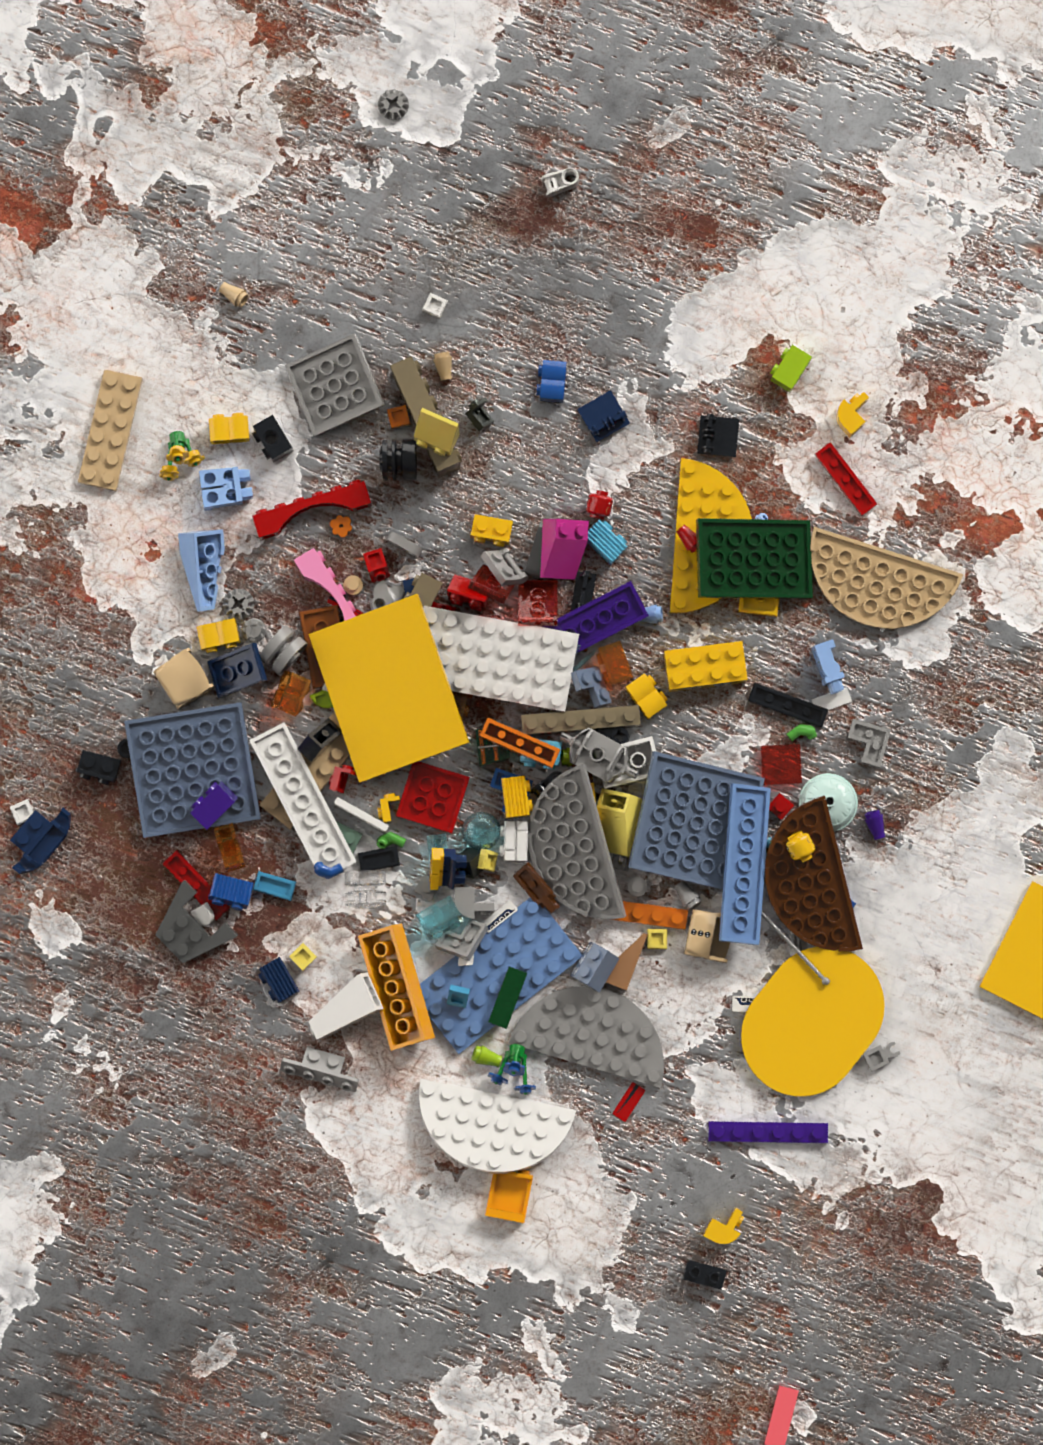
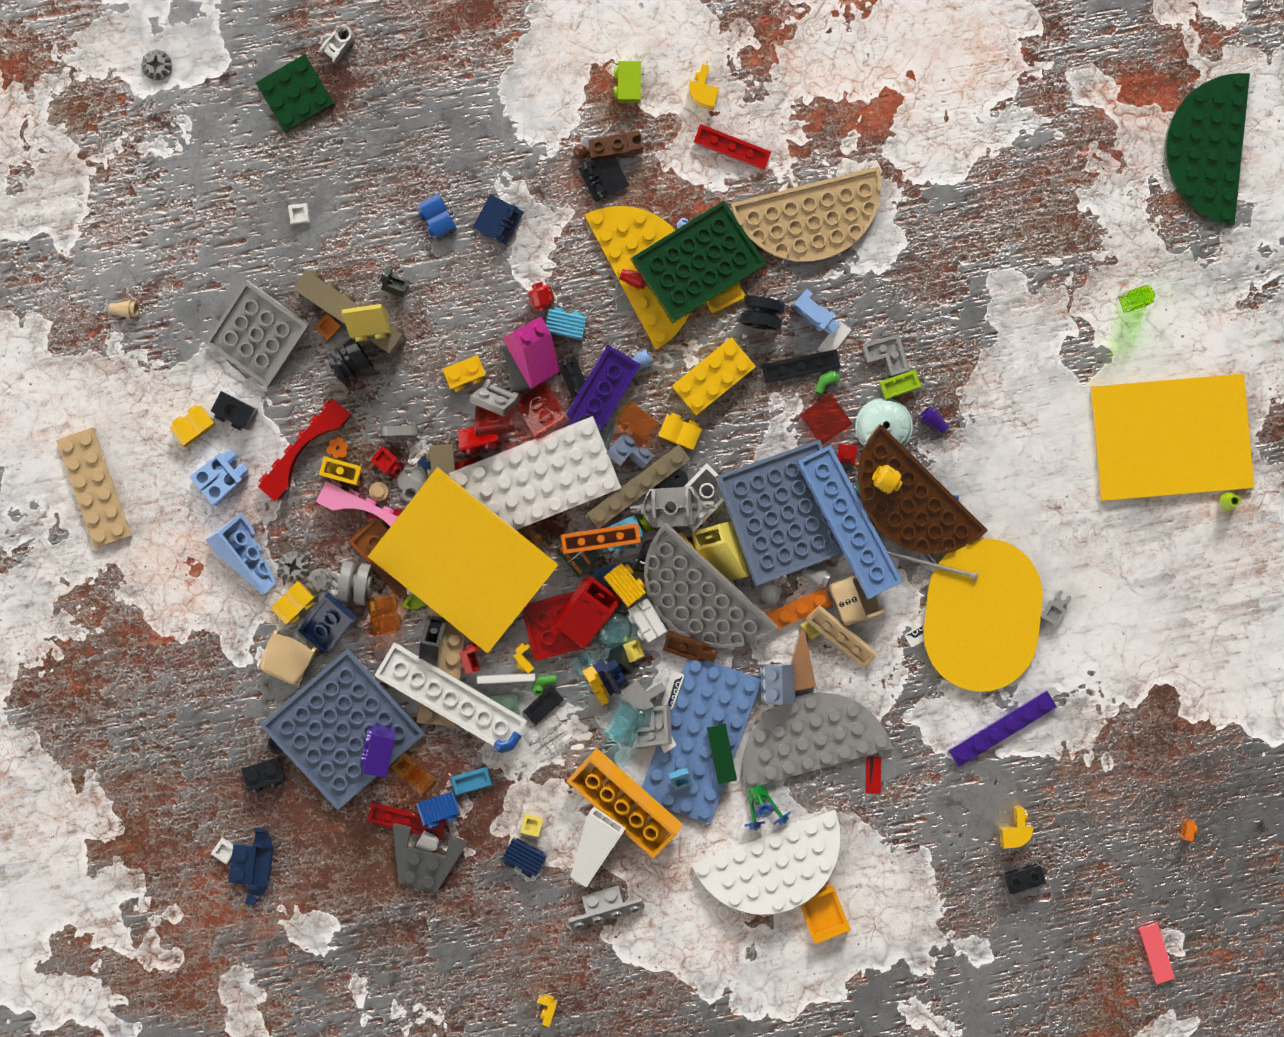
camera: 40 degrees left, 5 degrees up
yellow plant [159,431,205,481] -> none
tan cone [433,351,452,381] -> none
lime cone [471,1045,502,1067] -> none
none -> dark green plate [255,54,335,133]
none -> yellow brick [319,456,364,486]
none -> yellow bracket [537,994,557,1027]
none -> red slope [554,577,621,648]
none -> reddish brown plate [573,131,643,161]
none -> black wheel [739,295,785,331]
none -> tan plate [806,605,877,668]
none -> lime plate [879,369,922,400]
none -> orange plate [1181,819,1197,841]

